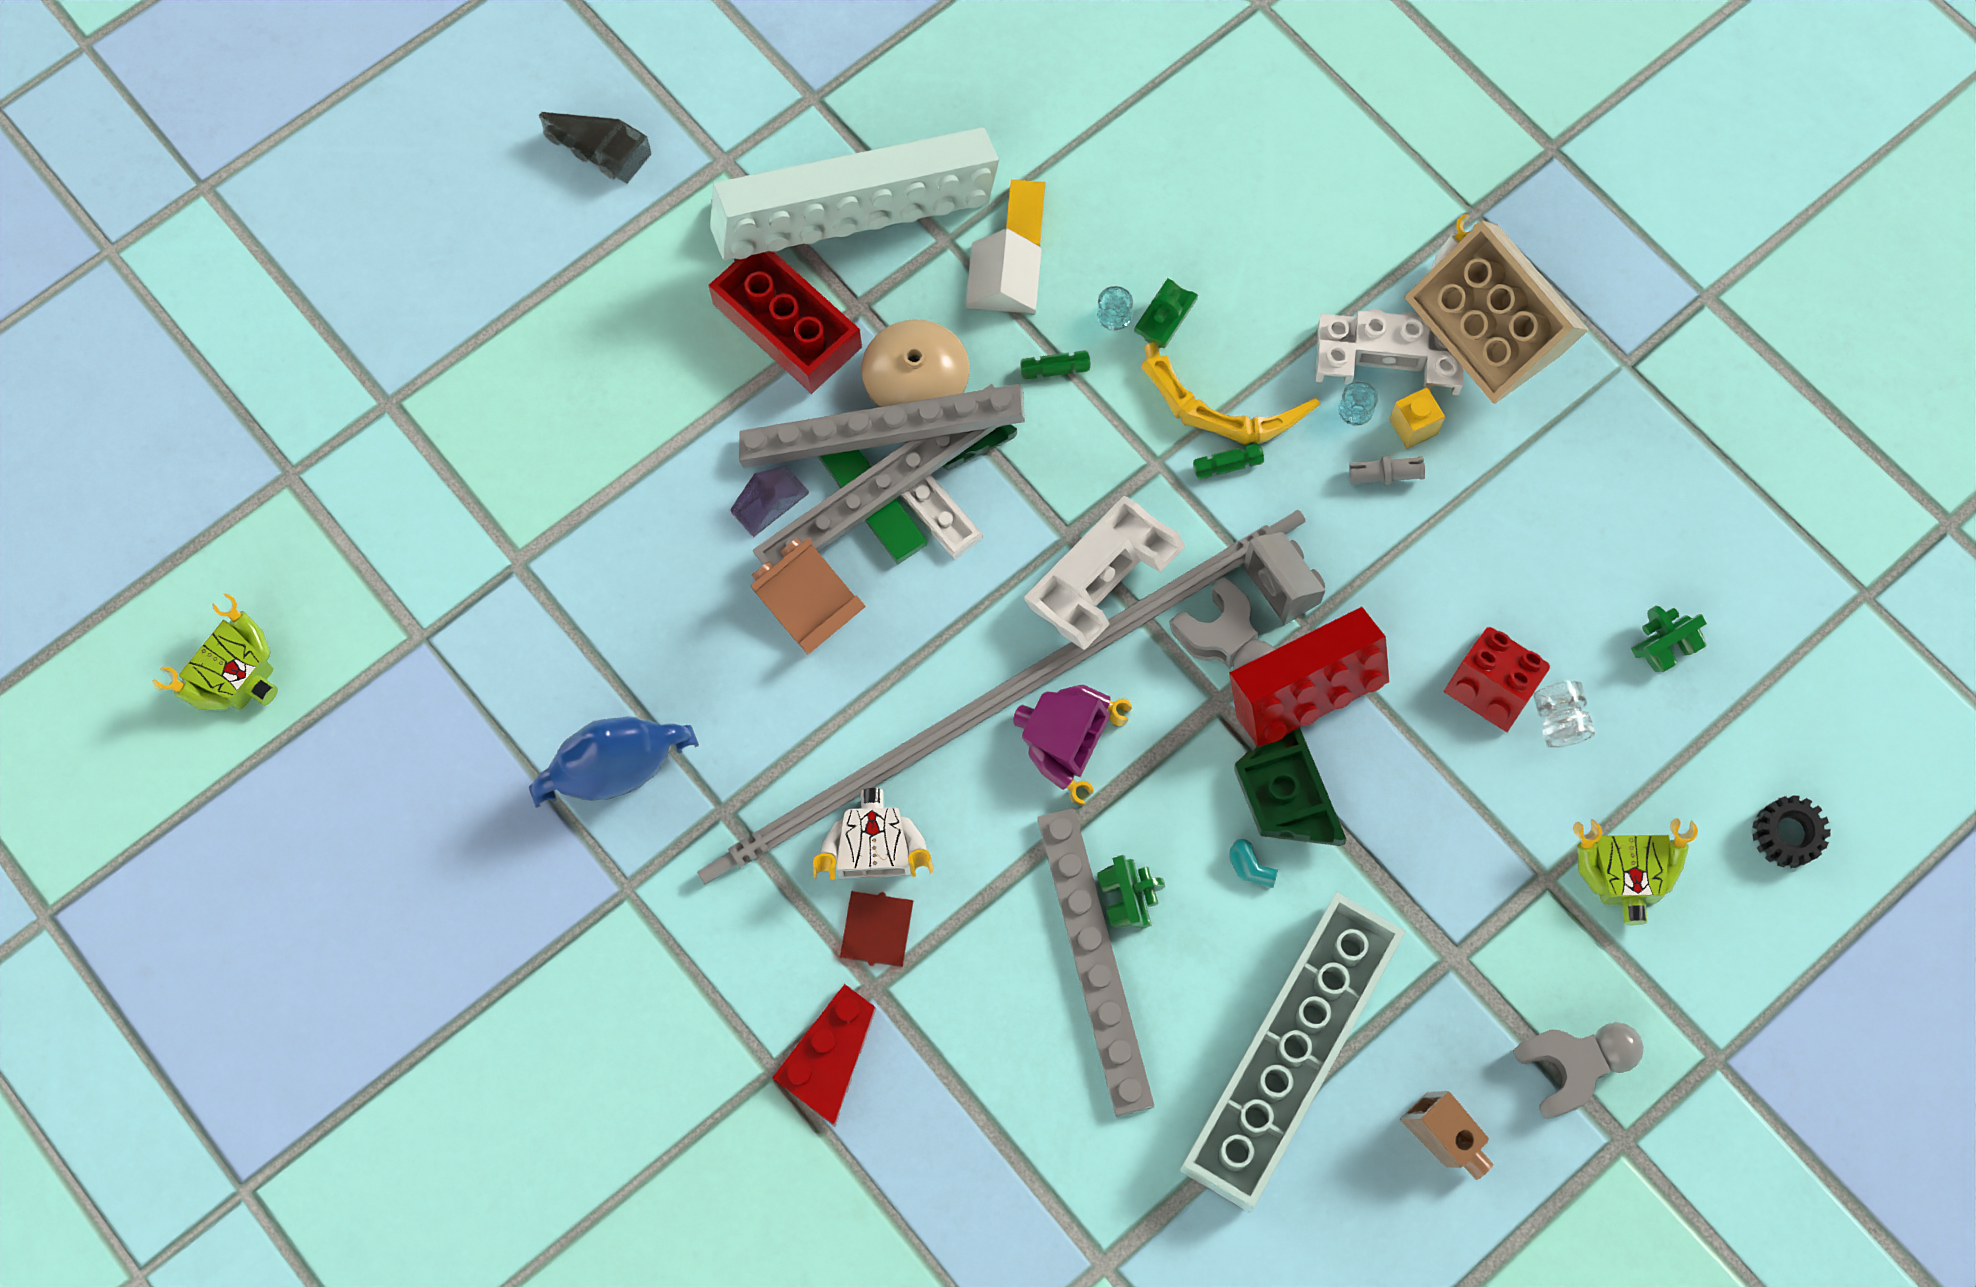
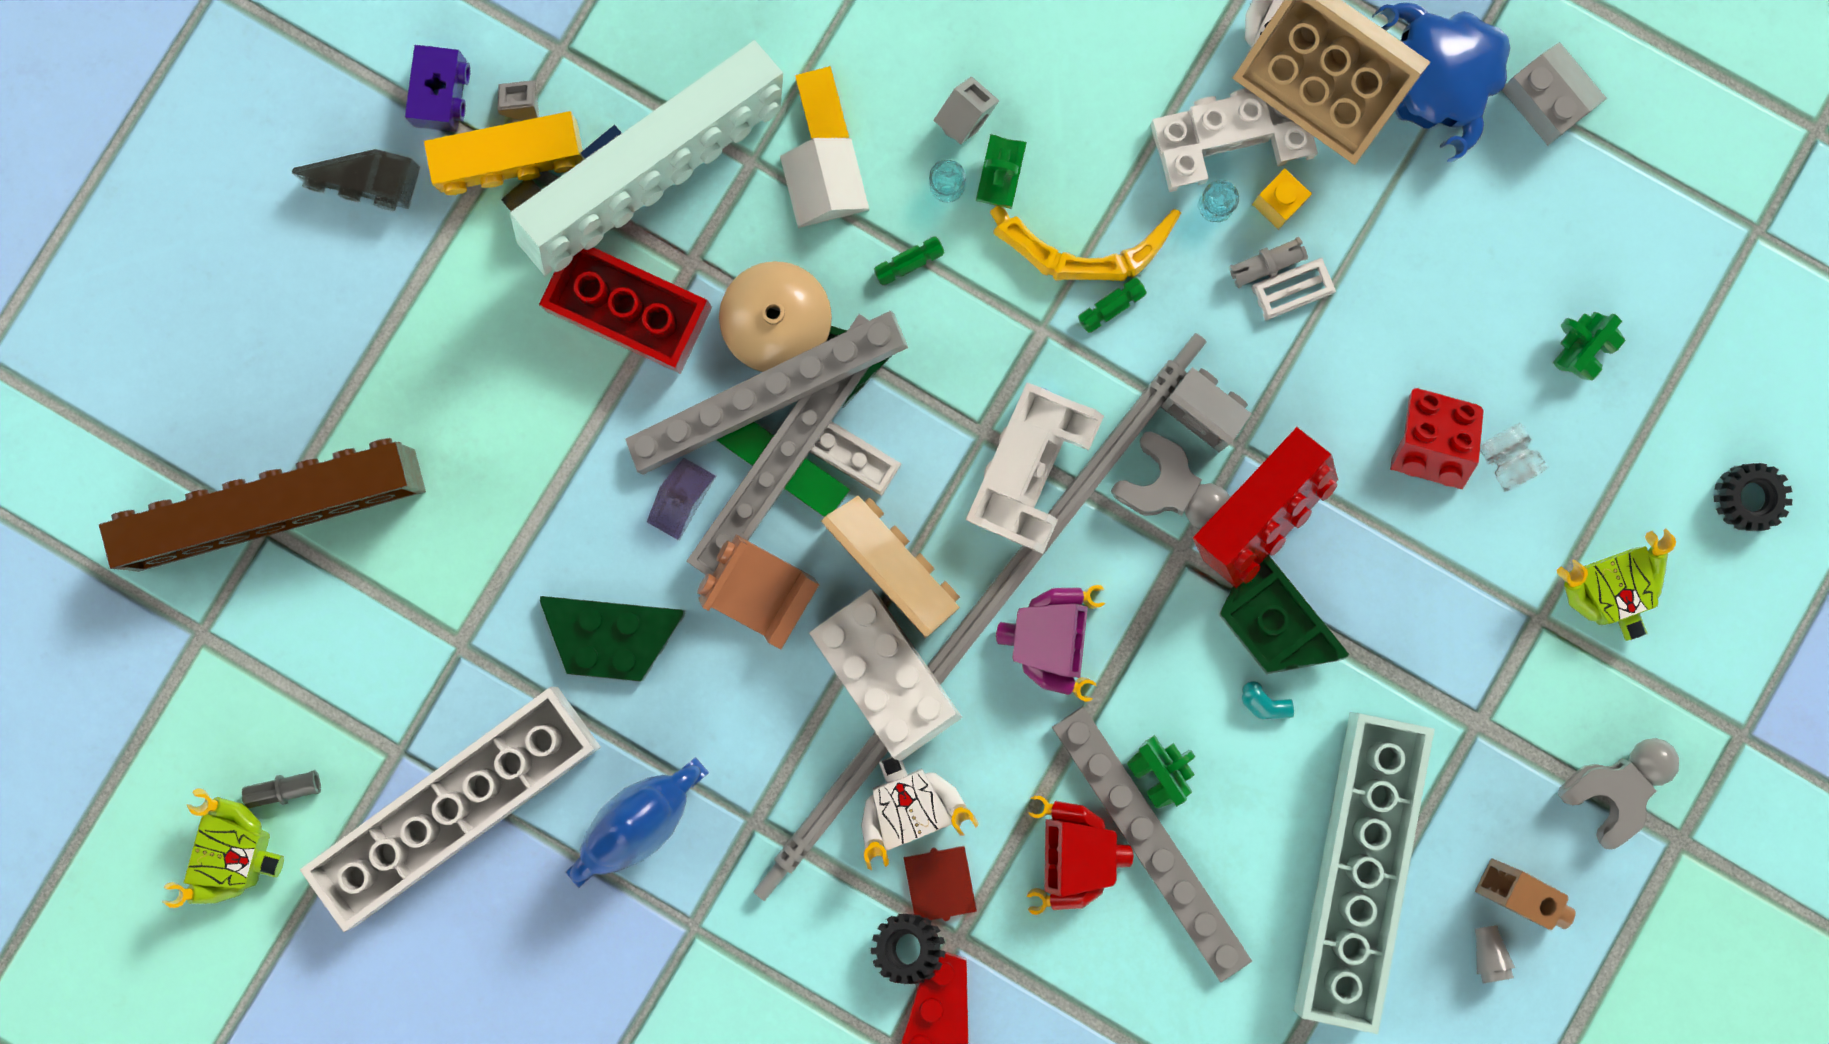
camera: 15 degrees left, 15 degrees up
none -> reddish brown brick [99,438,426,572]
none -> dark grey axle [242,770,321,808]
none -> white brick [300,687,601,932]
none -> dark purple brick [405,45,471,132]
none -> yellow brick [424,111,585,195]
none -> light grey slope [498,80,539,121]
none -> dark green wing [540,596,685,681]
none -> white brick [809,589,963,761]
none -> tan slope [821,495,960,638]
none -> black tyre [871,914,946,984]
none -> light grey brick [933,77,999,144]
none -> red torso [1026,796,1134,915]
none -> white tile [1251,258,1336,321]
none -> blue piece [1372,2,1510,163]
none -> light grey cone [1475,925,1515,983]
none -> light grey slope [1502,42,1607,145]

